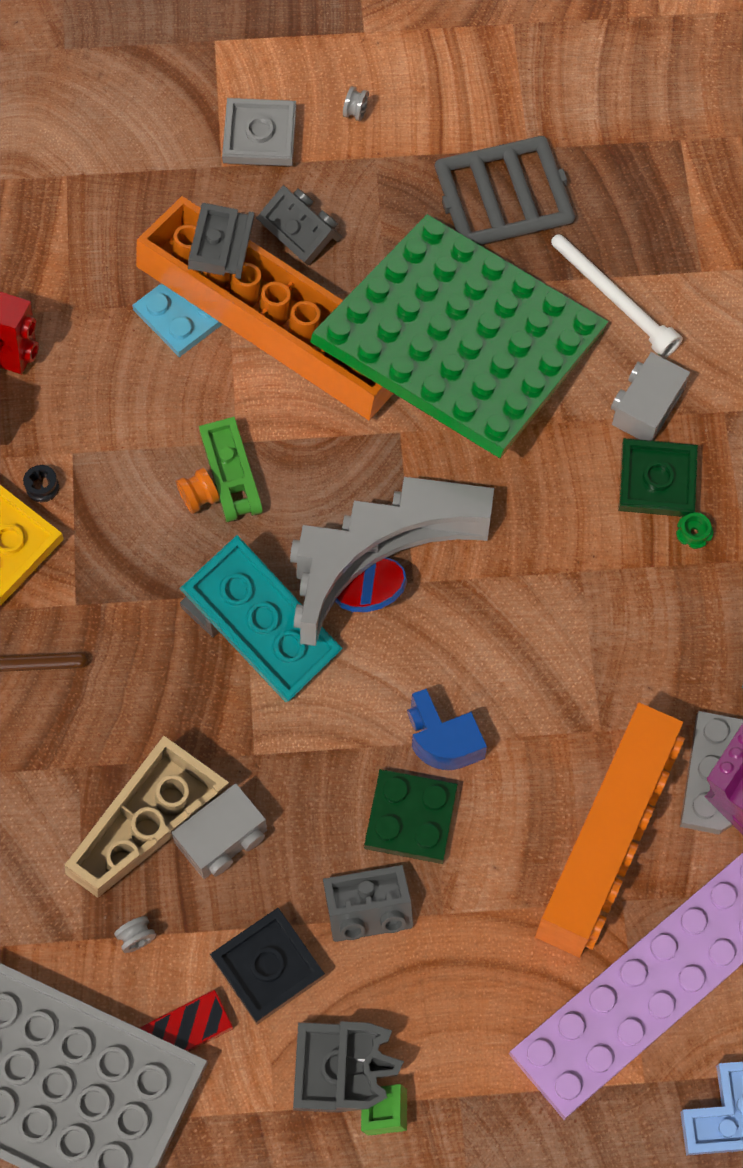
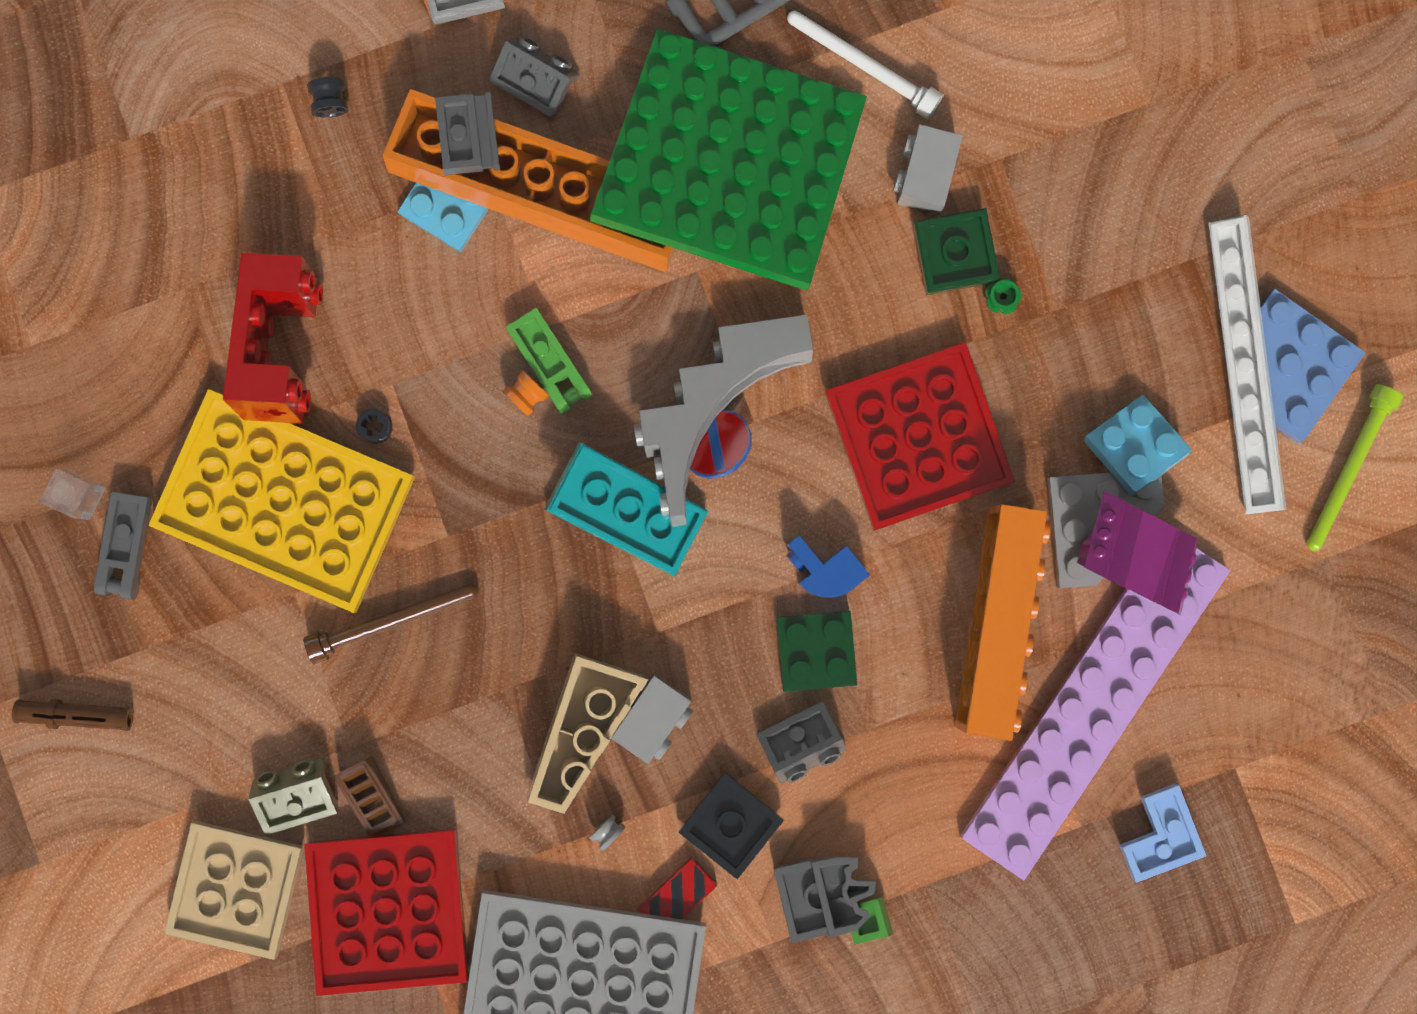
camera: 15 degrees left, 20 degrees up
none -> black wheel [307,77,349,118]
none -> red plate [825,342,1015,531]

